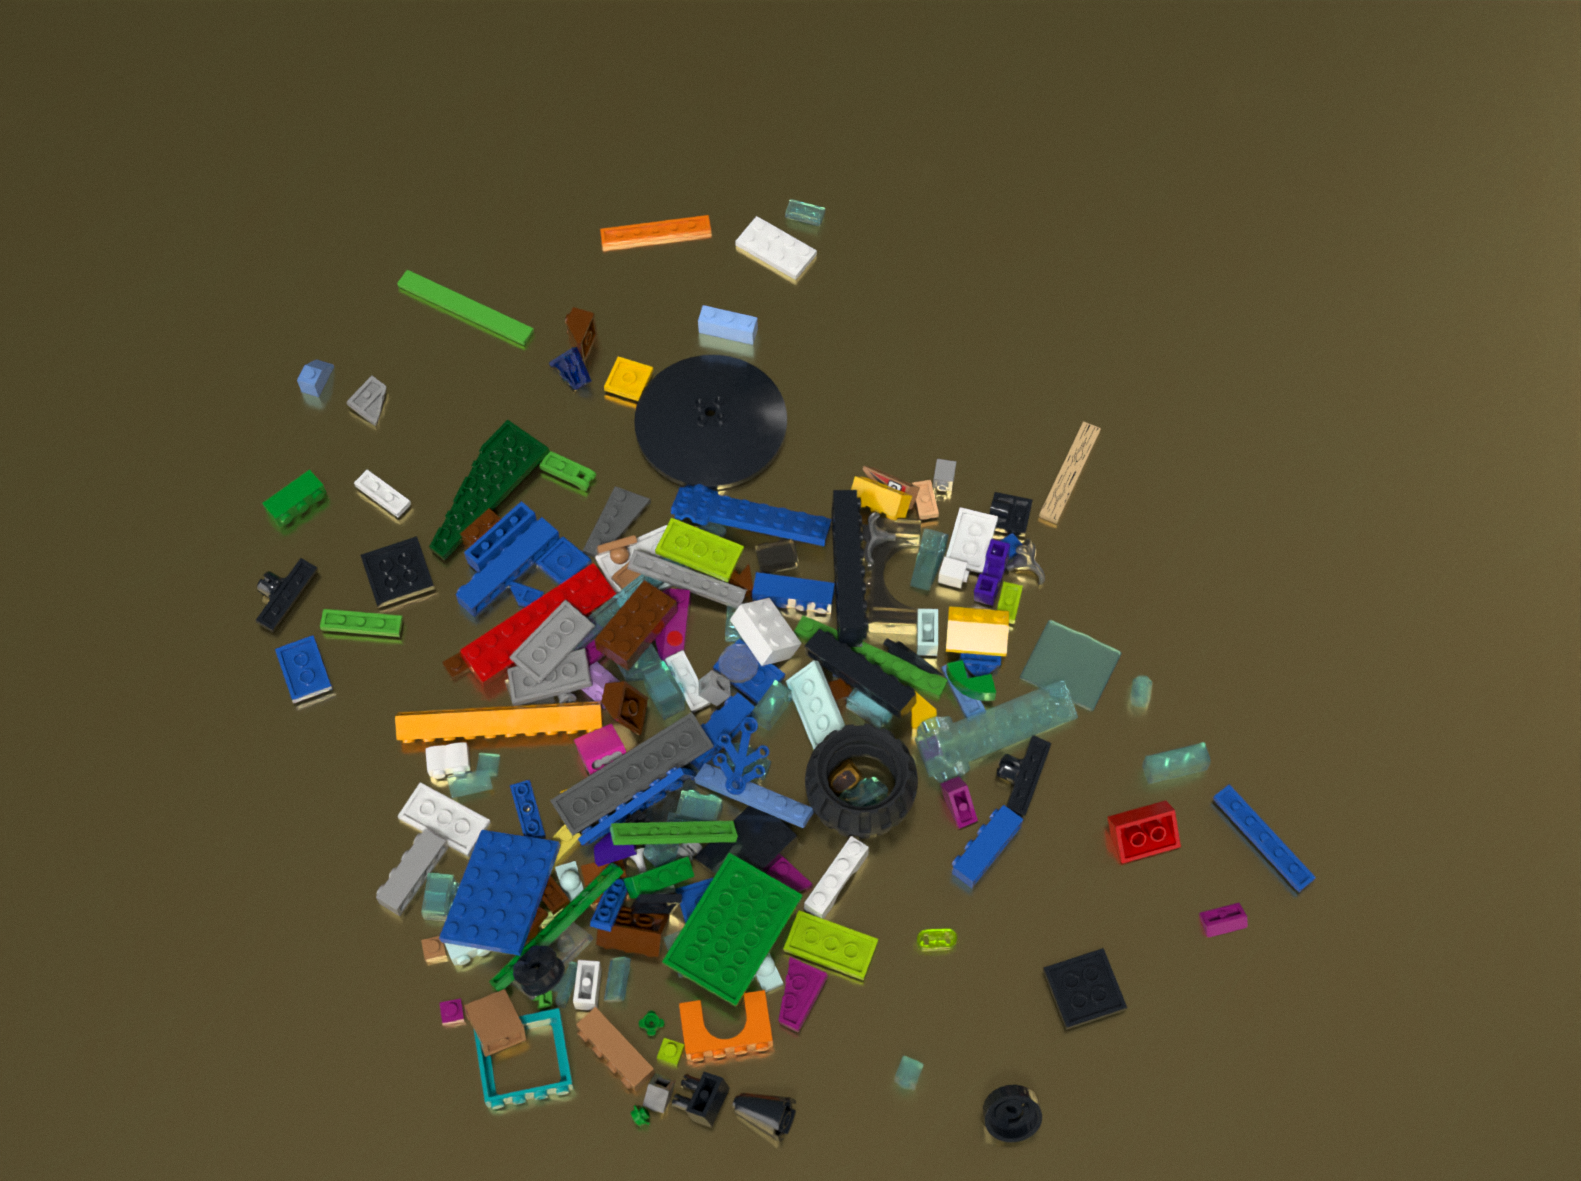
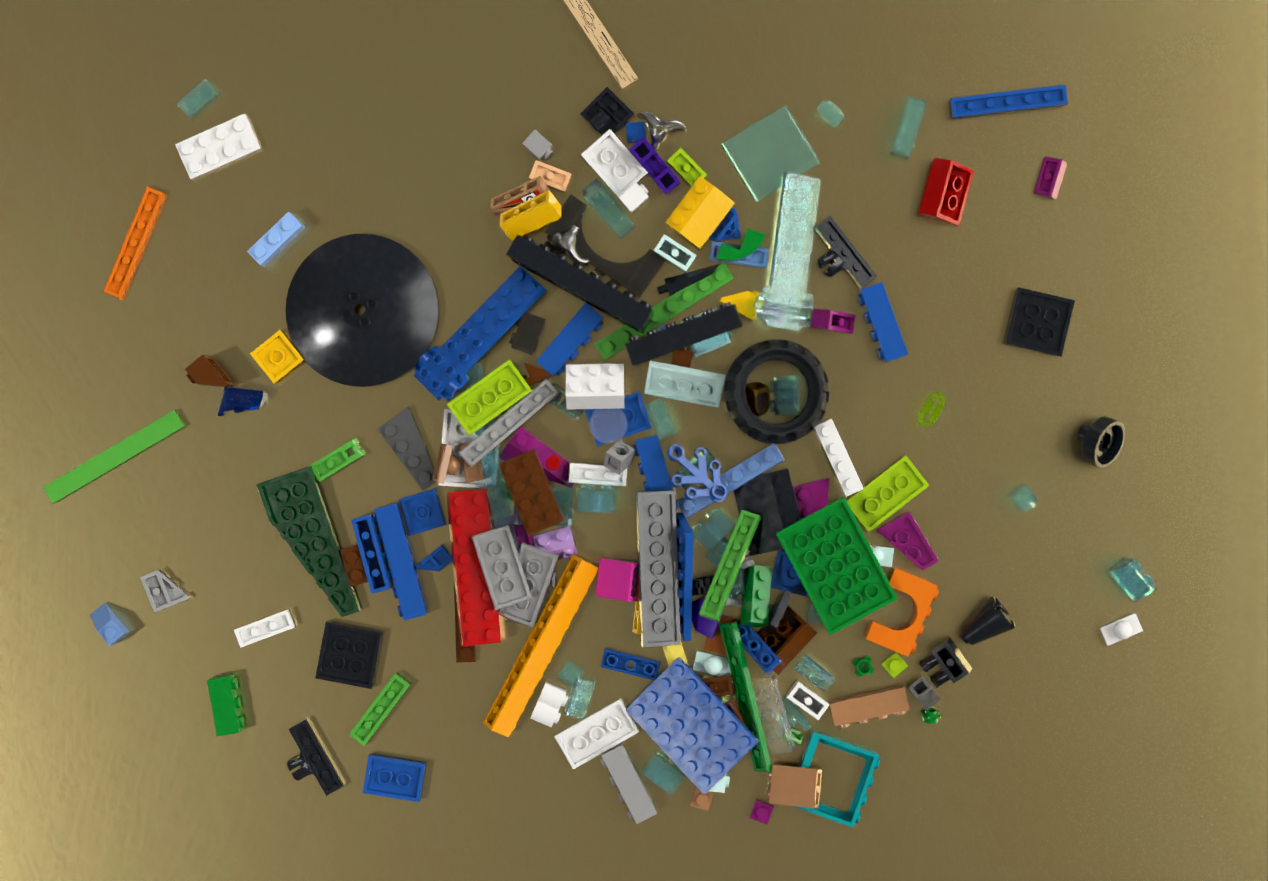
camera: 55 degrees left, 25 degrees up
black wheel [513,945,565,996] -> none
reddish brown slope [601,681,648,735] -> none

